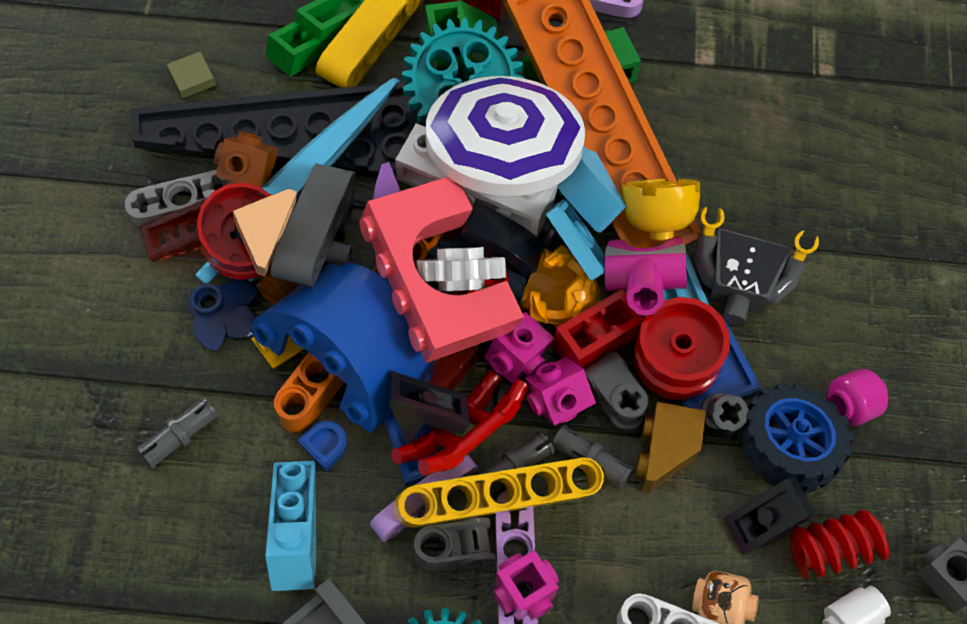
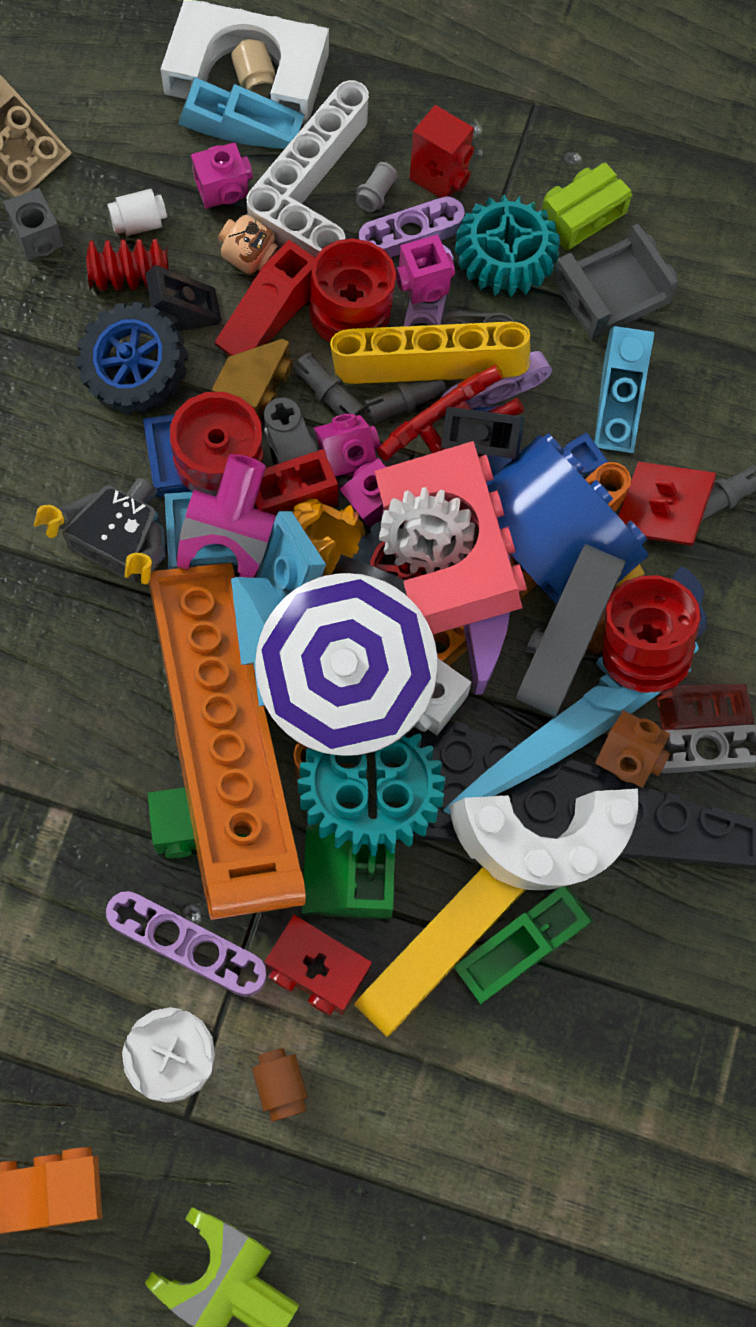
camera: 170 degrees left, 5 degrees up
olive tile [167,51,216,99] -> none
light nougat slope [233,189,297,277] -> none
yellow cylinder [621,179,700,240] -> none
dark grey bush [700,393,748,431] -> none
dark pink head [826,368,889,427] -> none
none -> red slope [214,240,315,356]
none -> red wheel [309,238,396,342]
none -> white brick [449,789,638,890]
none -> red piece [618,462,717,546]

